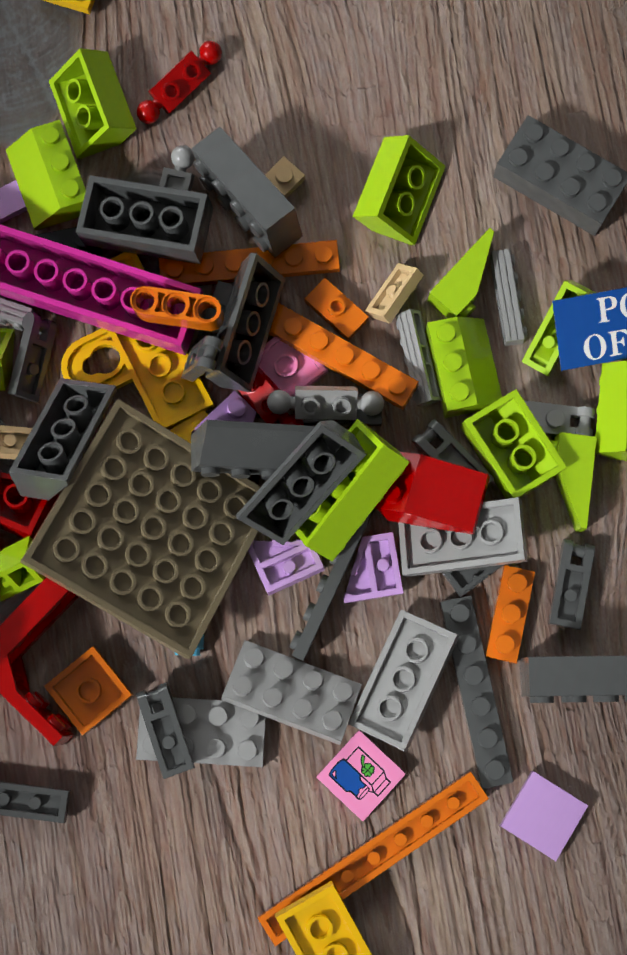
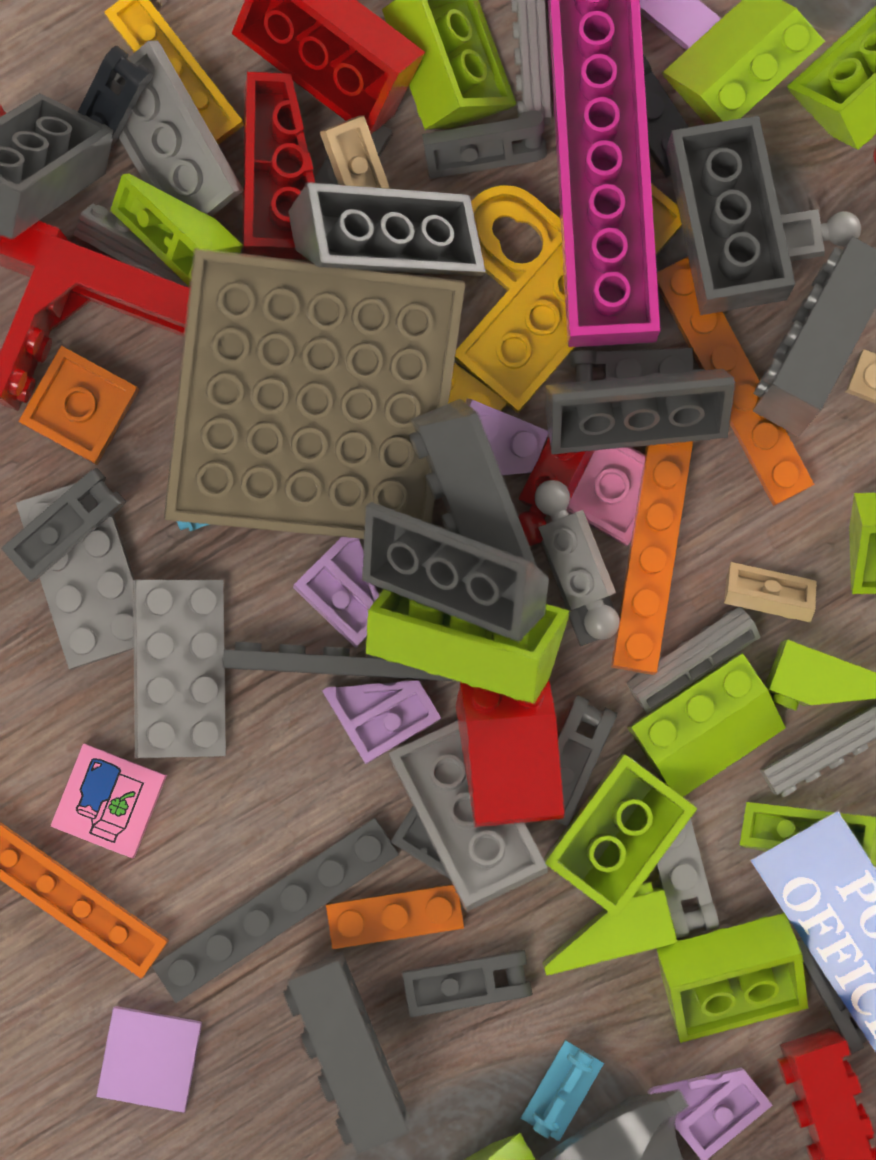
camera: 65 degrees right, 5 degrees up
orange beam [130,286,224,331] -> none
dark grey plate [181,336,224,382] -> none
orange plate [304,278,369,341] -> none
light grey plate [348,610,459,752] -> none

